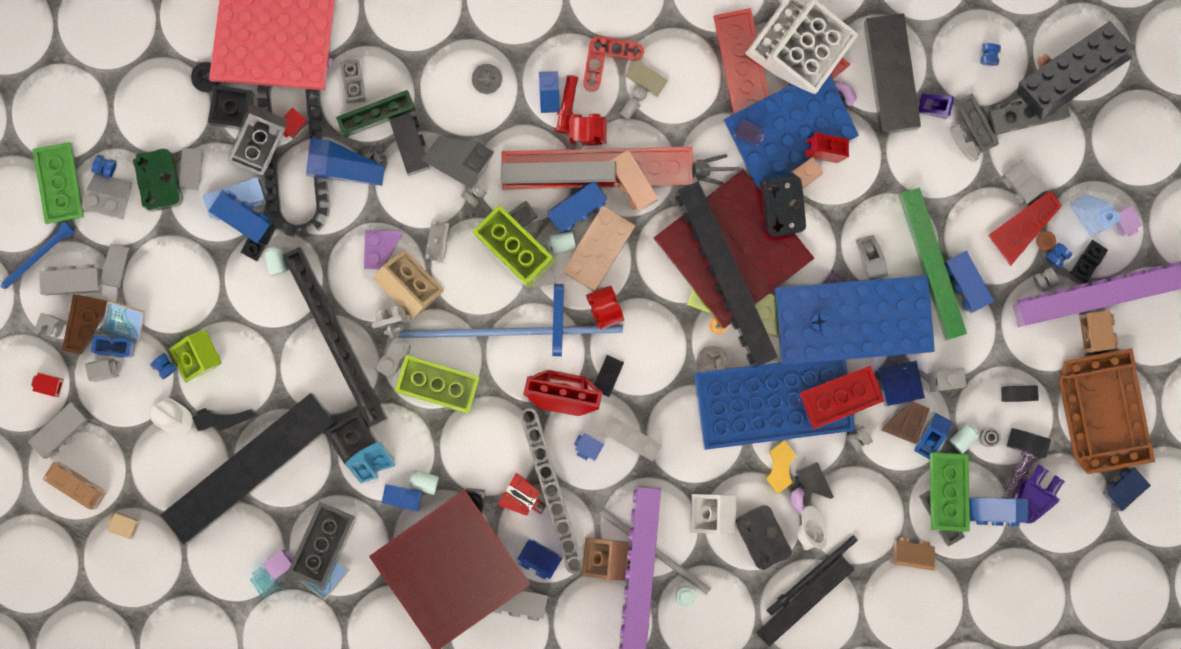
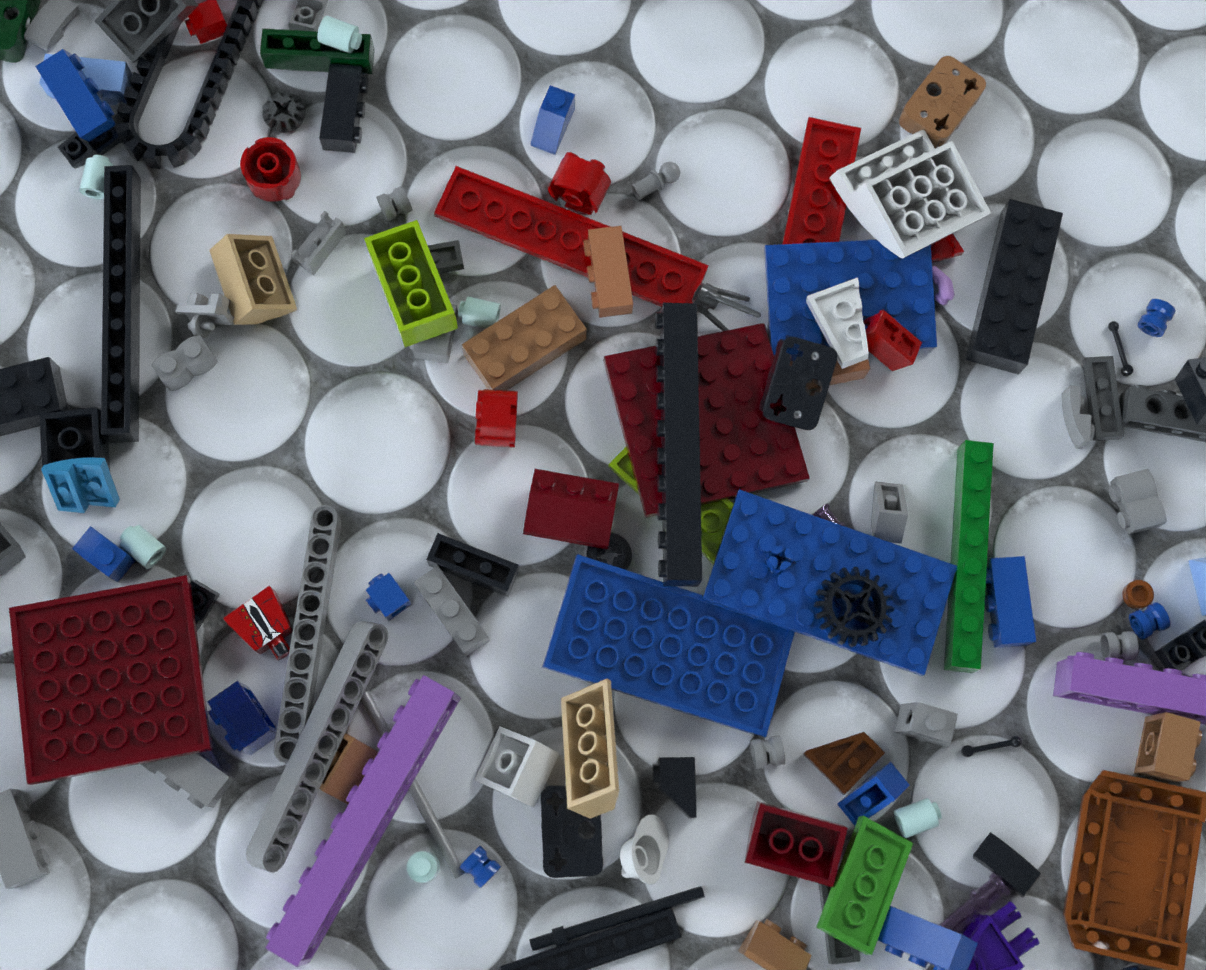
camera: 15 degrees right, 10 degrees down
blue wedge [306,138,385,186] -> none
medium lavender wing [364,230,402,269] -> none
lime brick [394,355,481,414] -> none
medium blue piece [398,325,623,338] -> none
dark grey slope [422,136,494,189] -> none
dark grey gear [472,64,502,95] -> none
light grey tile [501,161,616,184] -> none
red wedge [523,370,603,416] -> none
blue brick [547,182,607,233] -> none
blue beam [552,284,564,357] -> none
red pin [554,75,579,134] -> none
beam [583,36,644,92] -> none
black slope [594,355,624,397] -> none
tile [626,60,668,97] -> none
light orange plate [709,317,728,335] -> none
clear purple brick [733,119,765,147] -> none
yellow tile [766,440,796,494] -> none
lavender arm [791,488,806,515] -> none
red plate [799,365,884,429] -> none
clear blue brick [876,360,925,407] -> none
dark purple slope [918,94,955,119] -> none
light grey wheel [979,428,1001,447] -> none
red wing [988,190,1062,266] -> none
black tyre [1001,385,1039,402] -> none
none -> red brick [240,137,301,202]
none -> light grey beam [246,621,388,873]
none -> light aqua brick [318,15,362,53]
none -> black brick [426,533,519,597]
none -> blue wheel [459,845,501,888]
none -> dark red slope [523,469,619,549]
none -> tan slope [561,679,619,819]
none -> dark red slope [744,801,848,887]
none -> white wing [806,277,869,369]
none -> black gear [814,567,894,647]
none -> black hinge [961,736,1022,757]
none -> black hinge [1108,321,1133,376]

